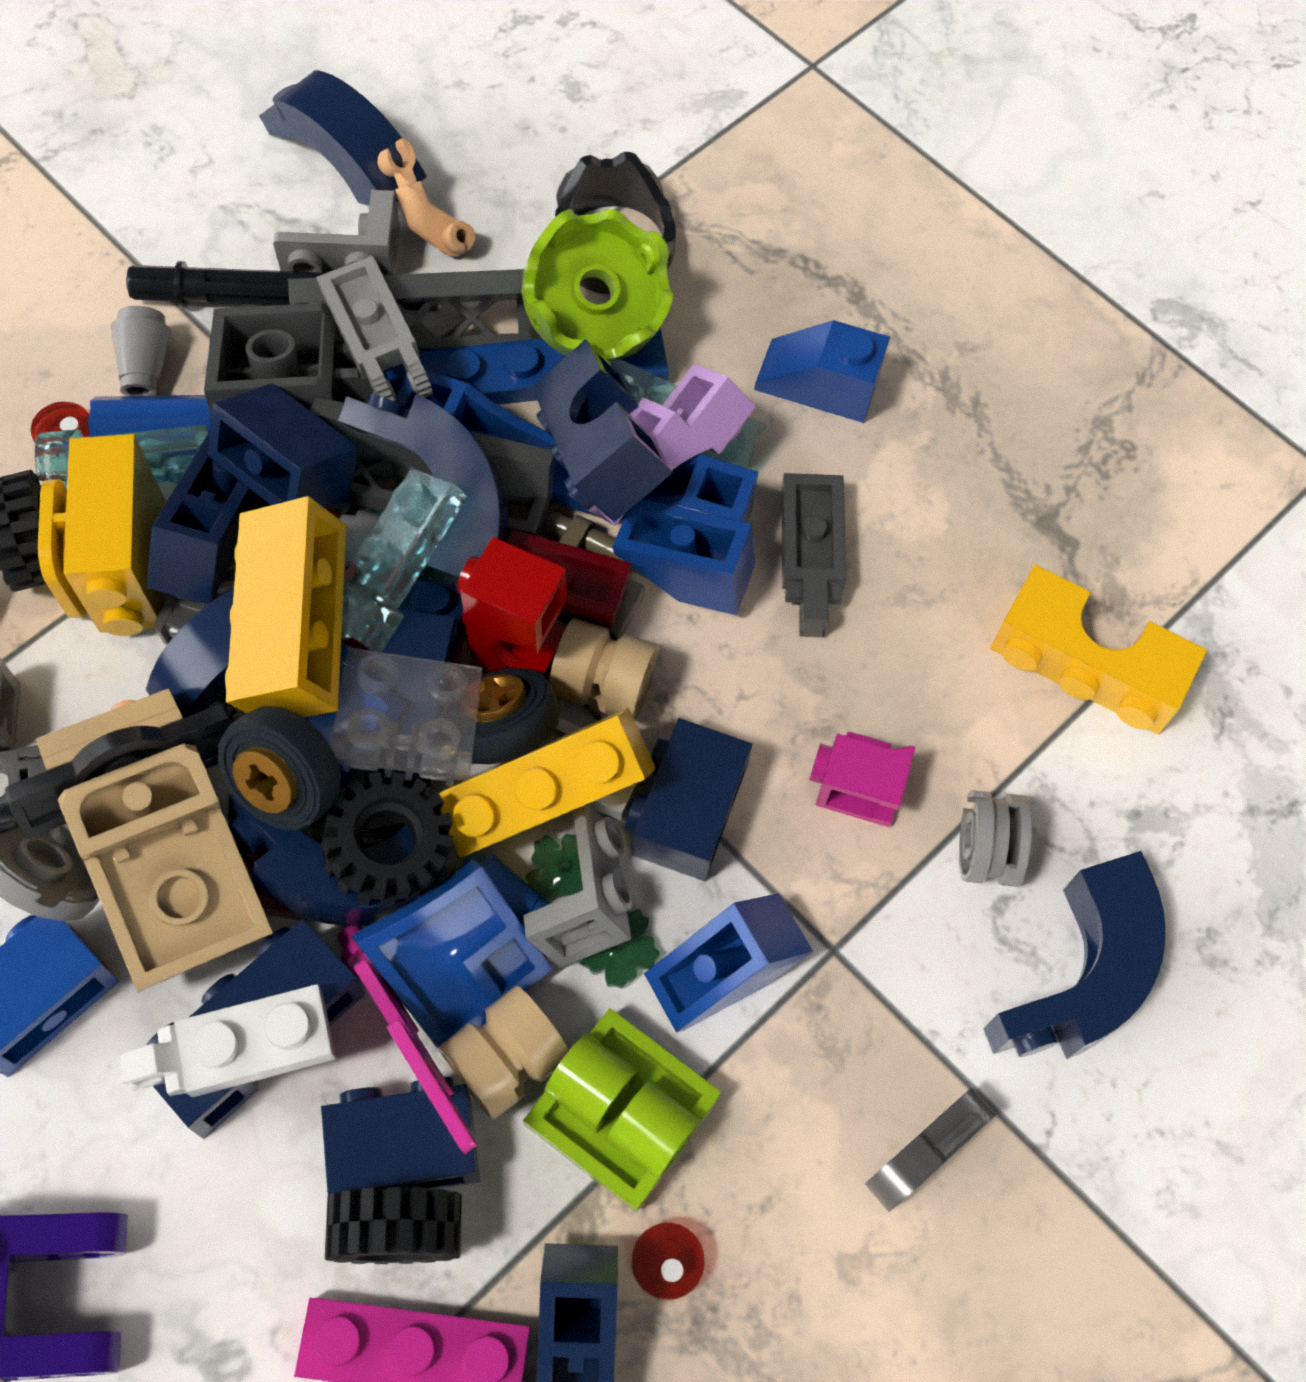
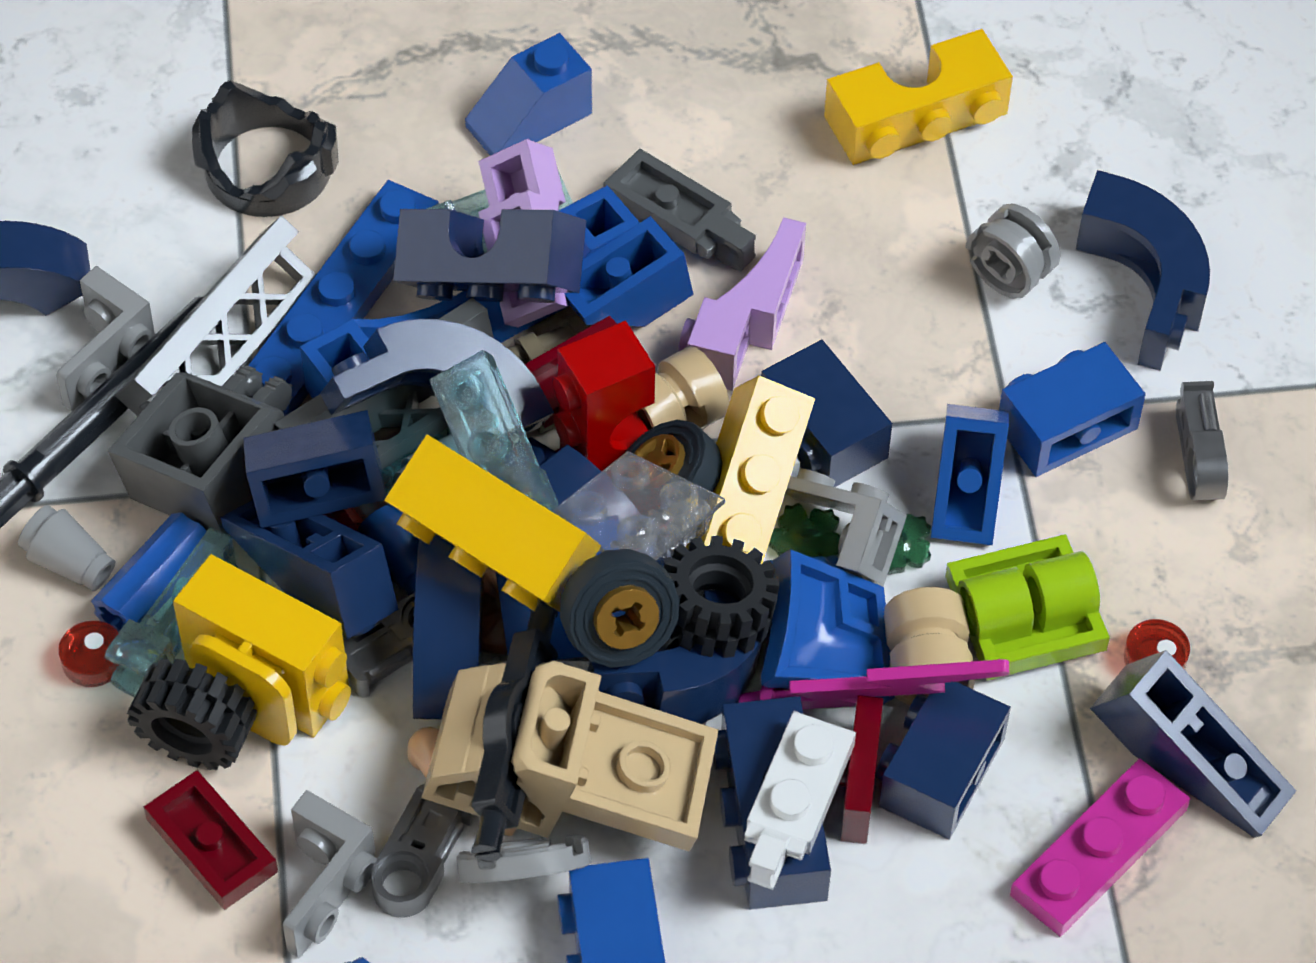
camera: 50 degrees left, 10 degrees down
light grey hinge [316,256,433,402] -> none
black tyre [324,1187,462,1264] -> none
light nougat arm [377,138,475,257] -> none
lime plate [522,209,673,362] -> none
dark pink window [809,731,915,828] -> none
none -> lavender slope [679,217,806,391]
none -> dark red plate [838,695,883,844]
none -> blue brick [999,342,1146,477]

